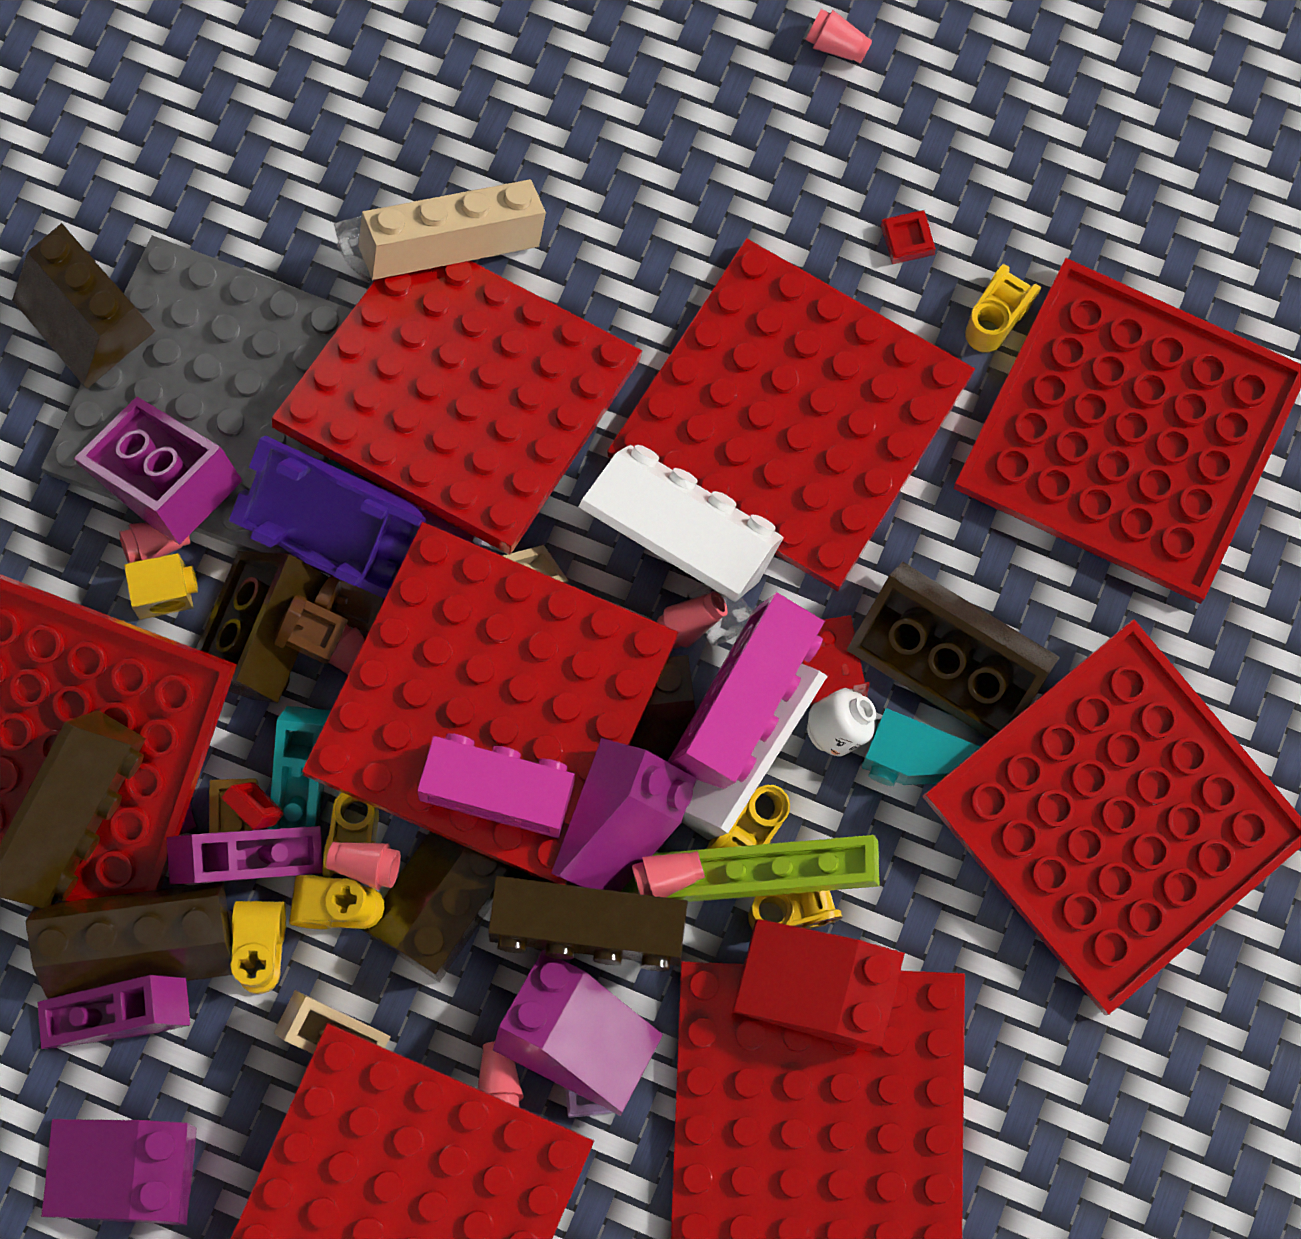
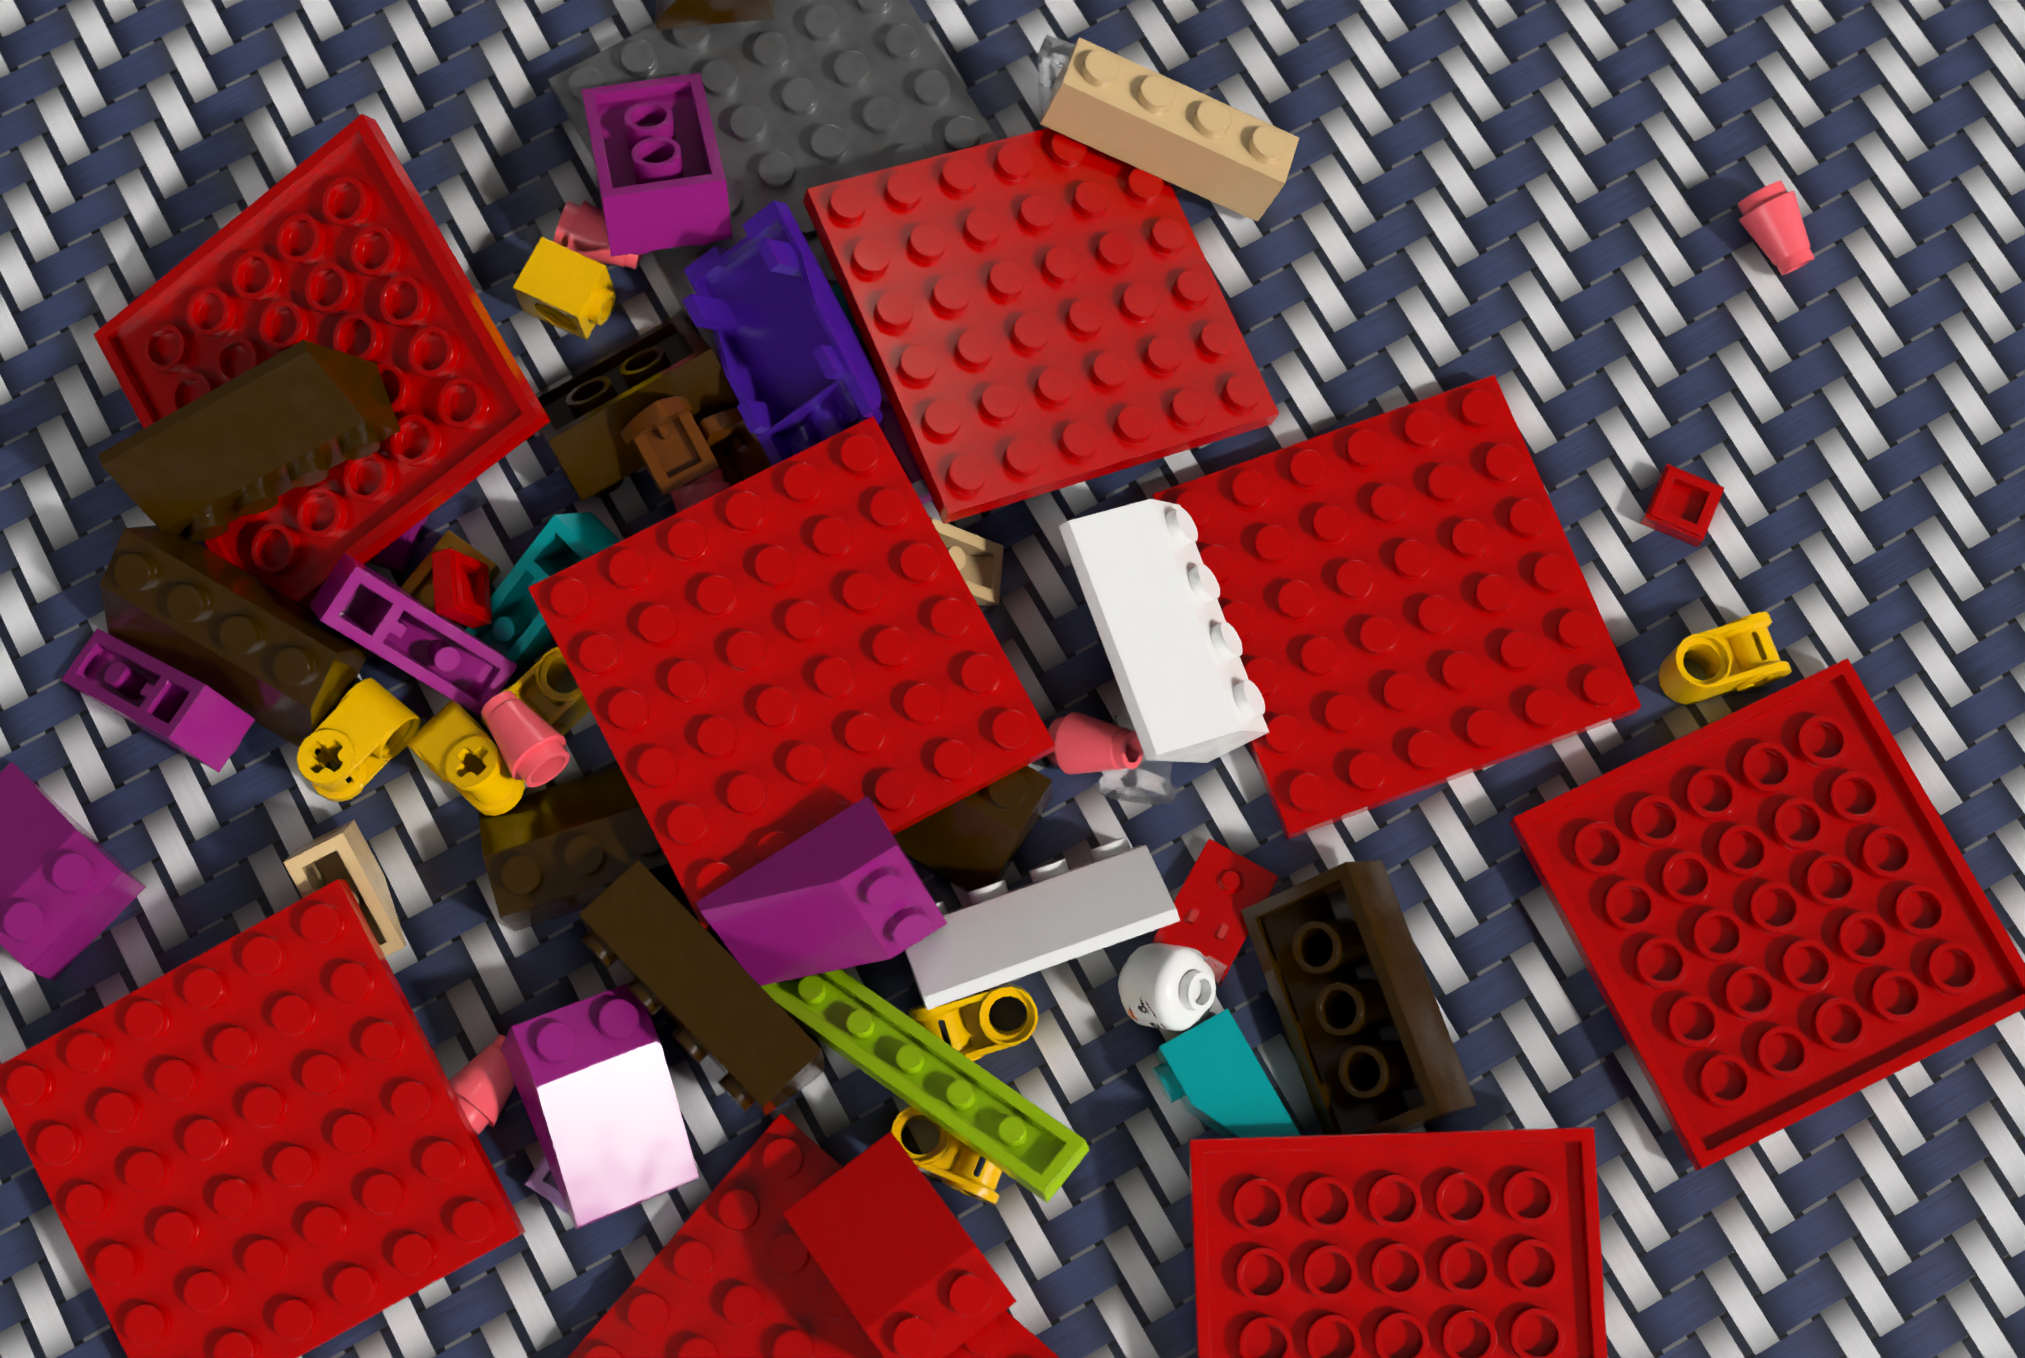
camera: 40 degrees right, 0 degrees up
dark pink brick [418,733,574,838] -> none
coral cone [632,851,705,898] -> none
dark pink slope [668,592,825,789] -> none

